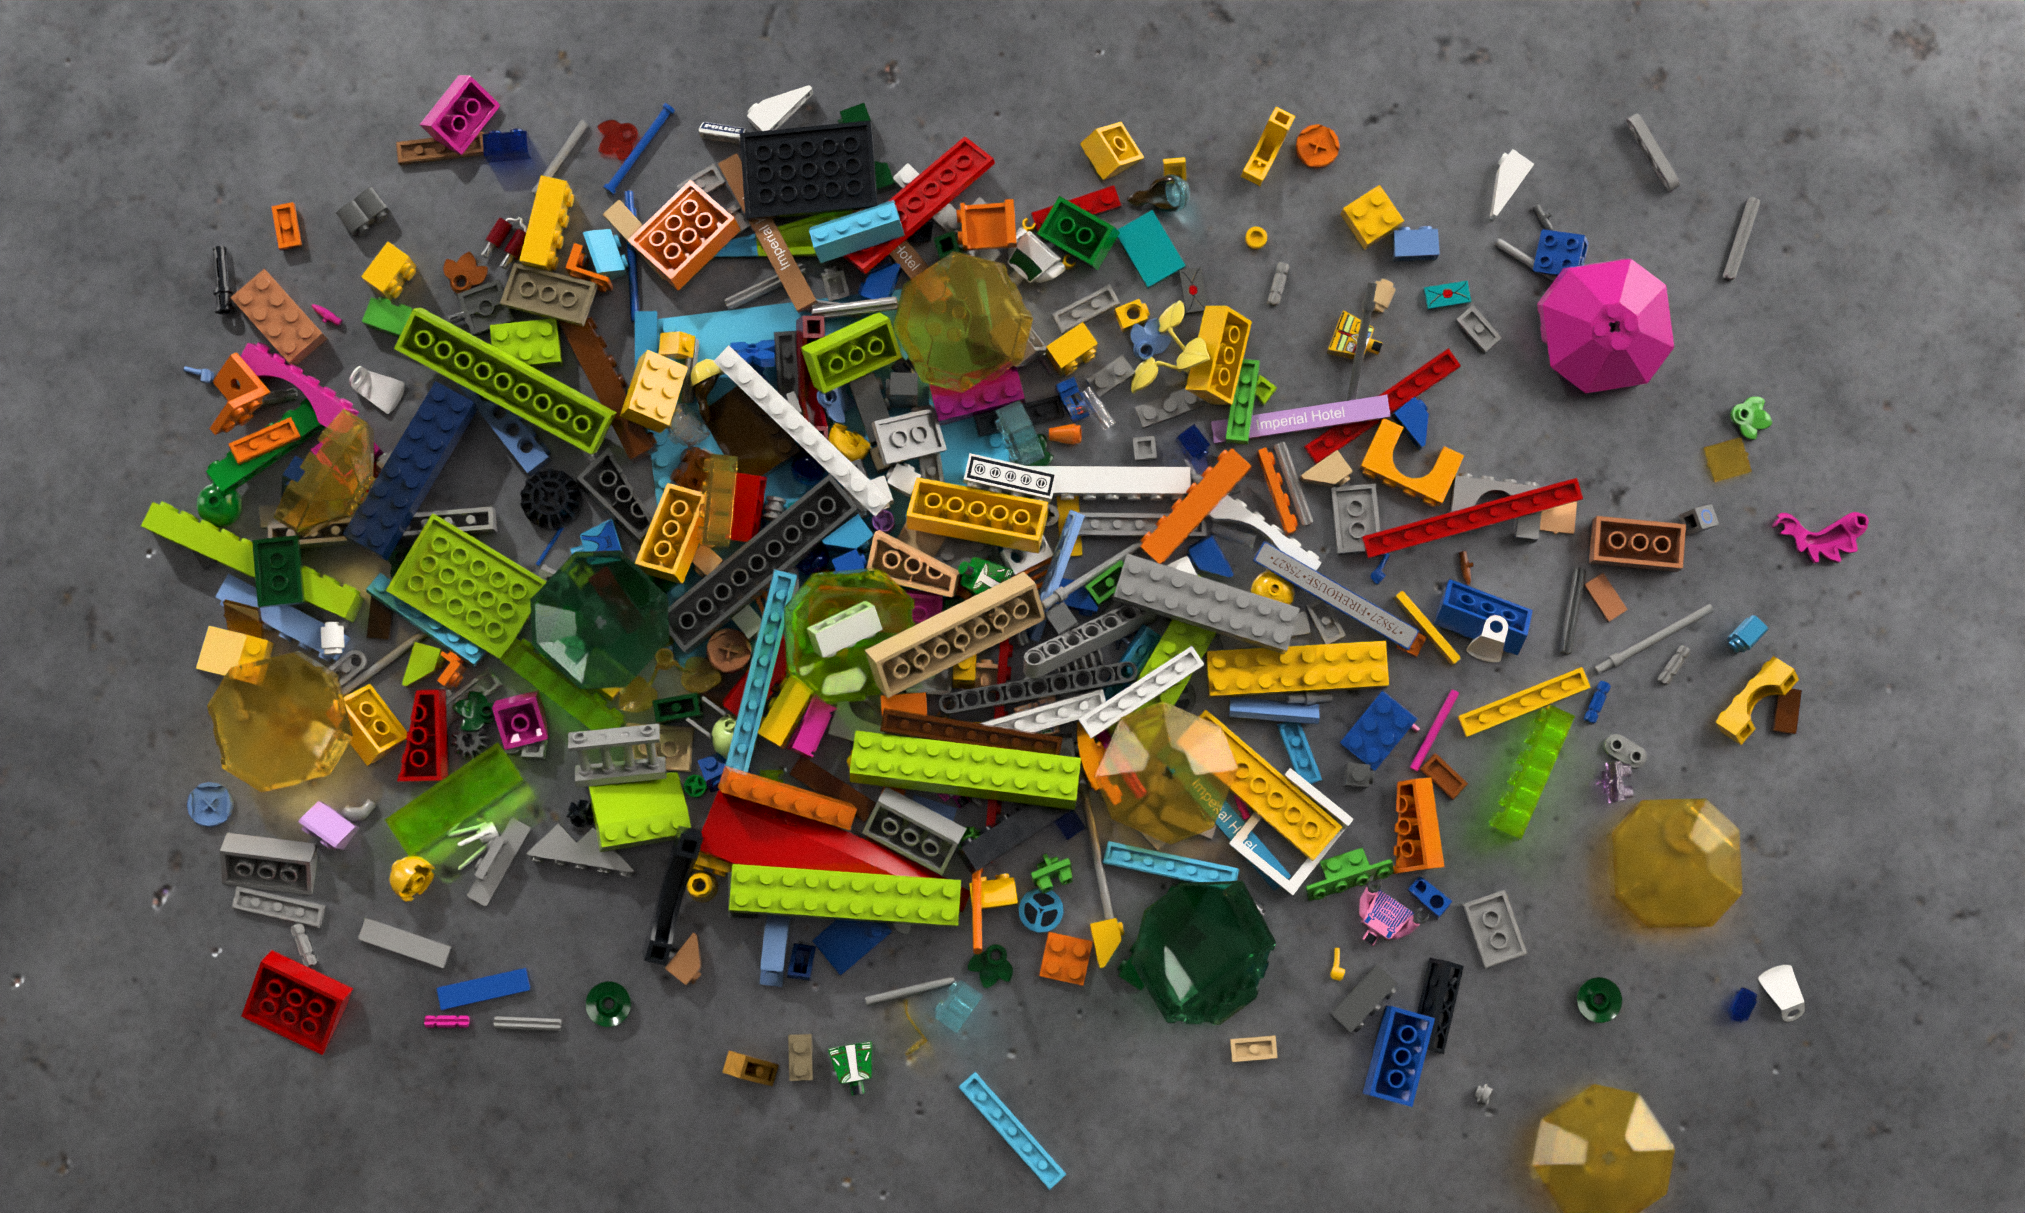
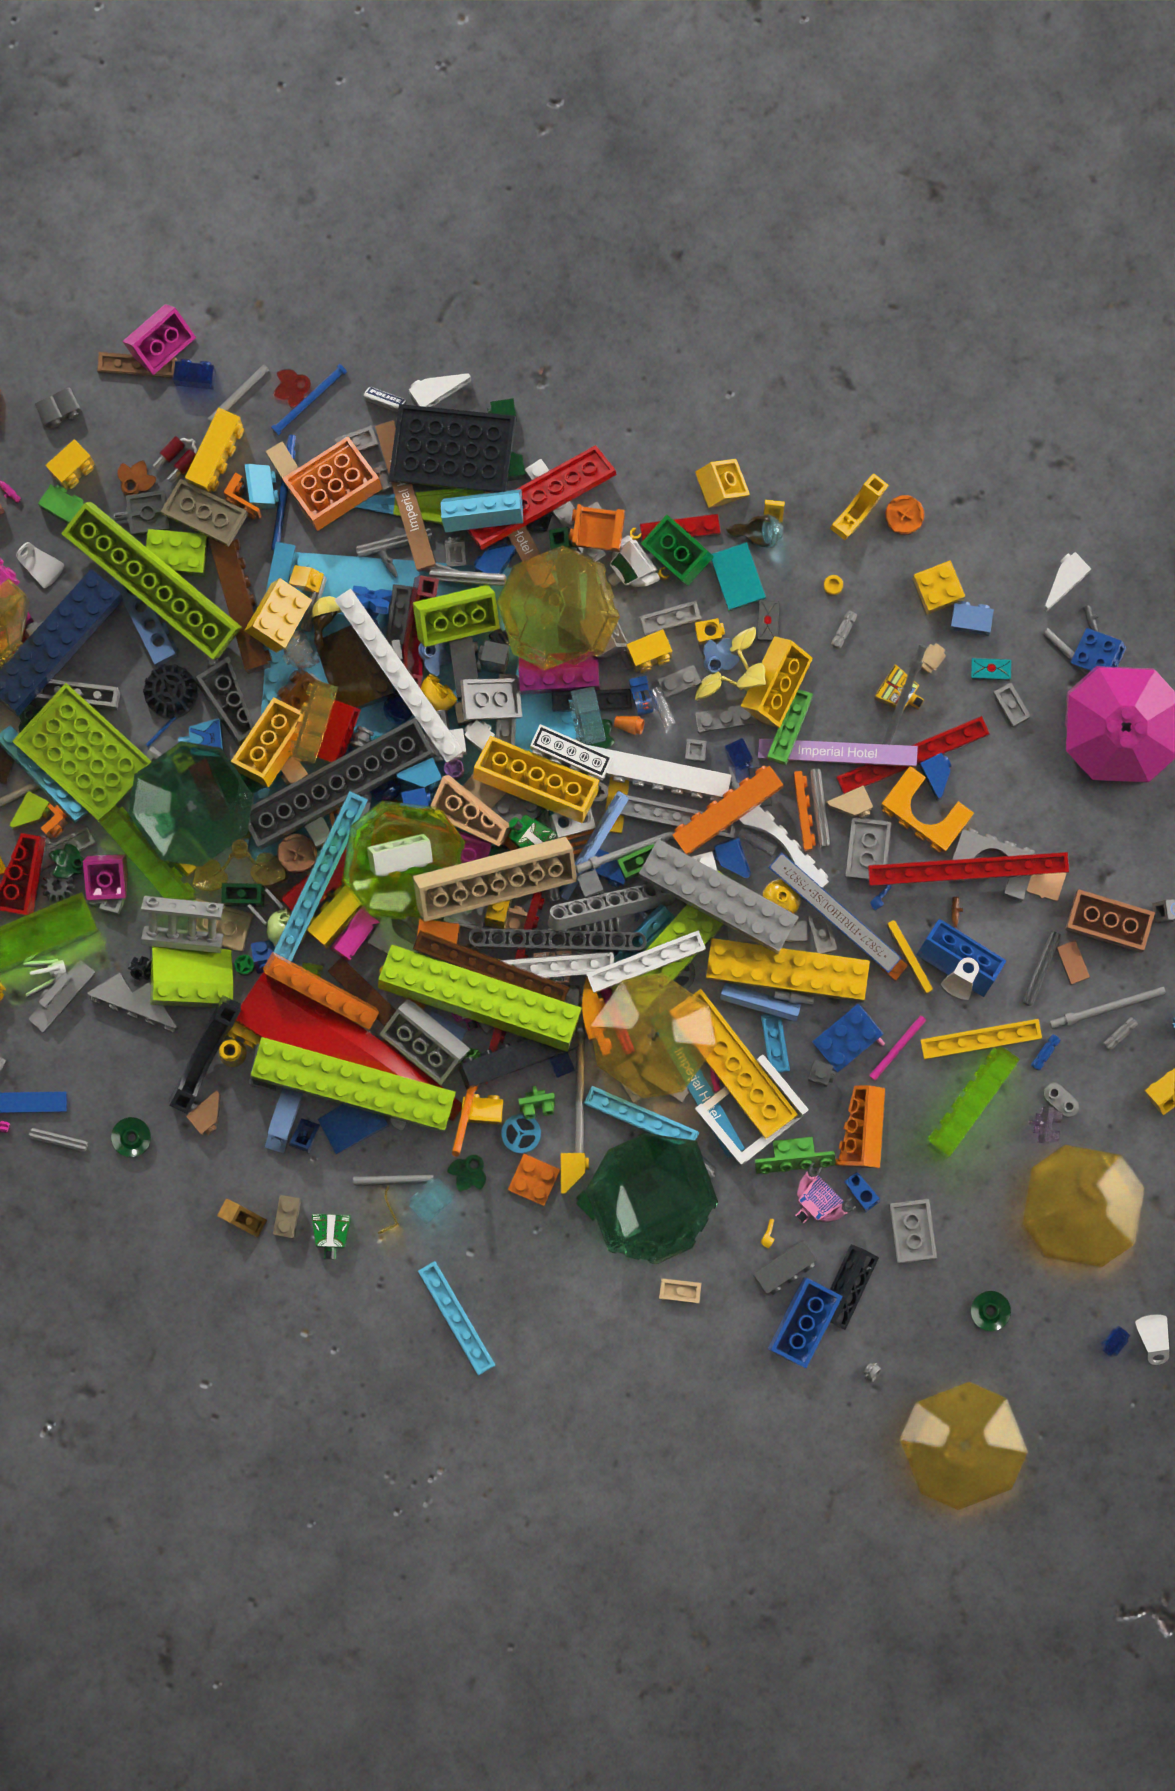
camera: 20 degrees right, 0 degrees up
lime tile [1256,375,1277,406] -> none
dark orange tile [1419,753,1468,800] -> none
none -> dark grey helmet [378,550,398,577]

